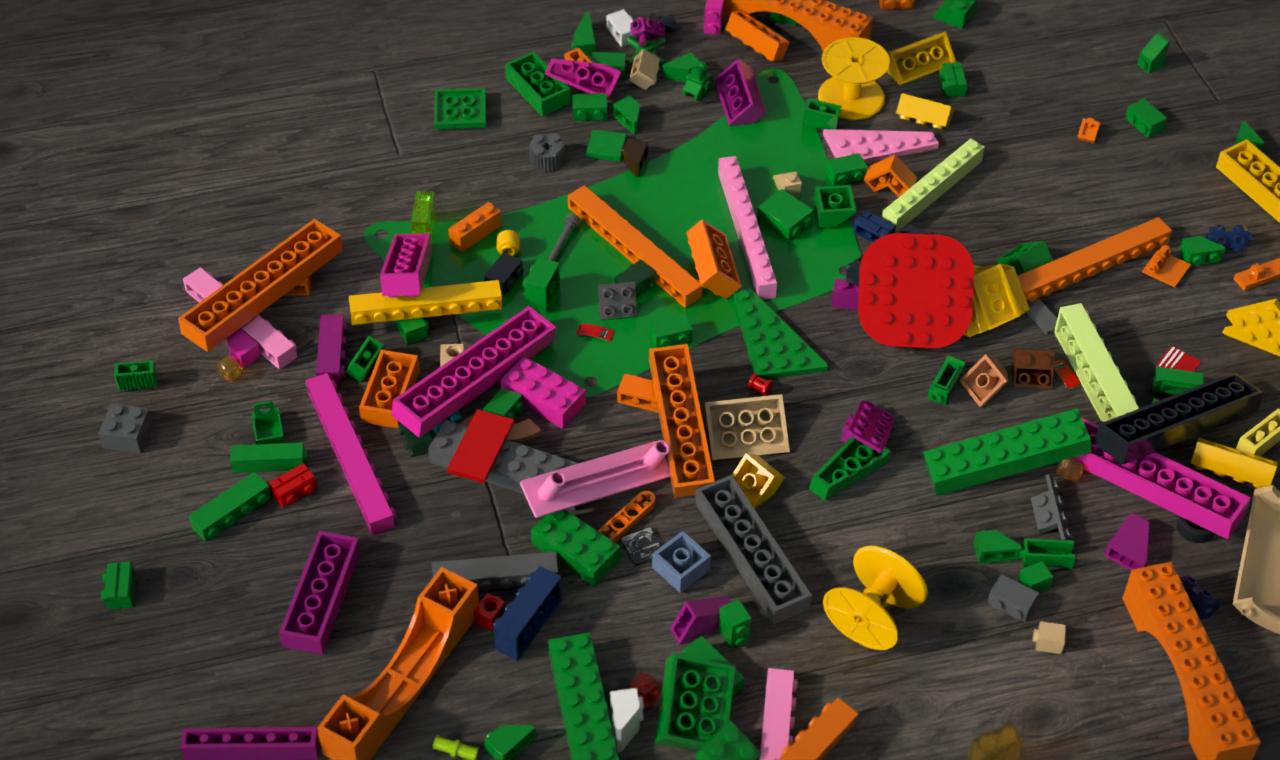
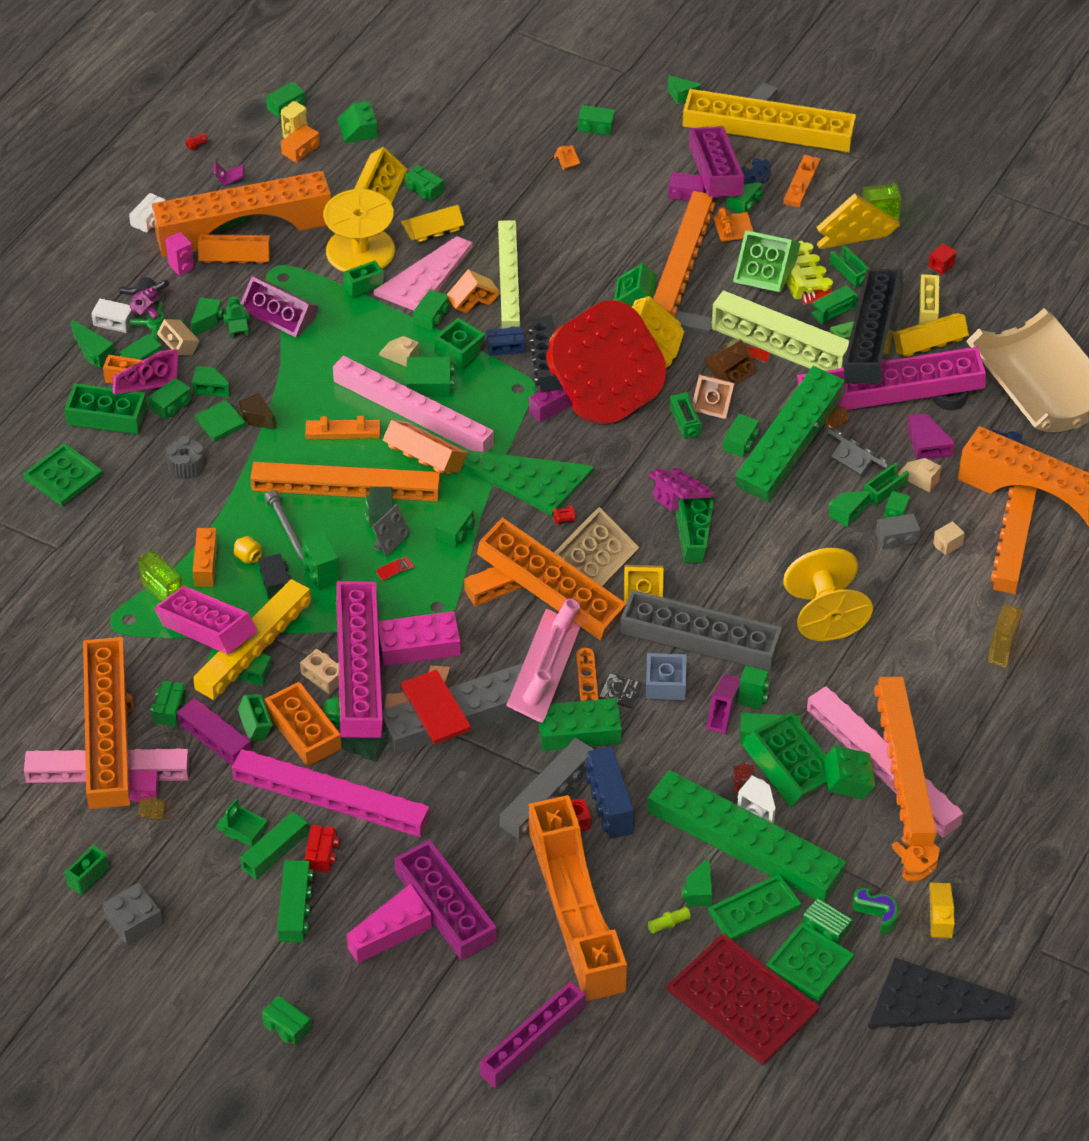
camera: 45 degrees left, 0 degrees up
green brick [483,388,524,419] -> none
green slope [1137,32,1170,74] -> none
none -> green brick [150,681,187,727]
none -> orange hinge [306,416,380,439]
none -> dark pink wedge [347,884,432,963]
none -> magenta brick [668,172,705,201]
none -> magenta brick [689,126,744,197]
none -> green brick [723,414,760,457]
none -> bright green slope [733,230,801,292]
none -> neon yellow fence [786,241,833,299]
none -> green window [829,245,870,289]
none -> tan slope [898,458,941,492]
none -> orange brick [991,485,1037,594]

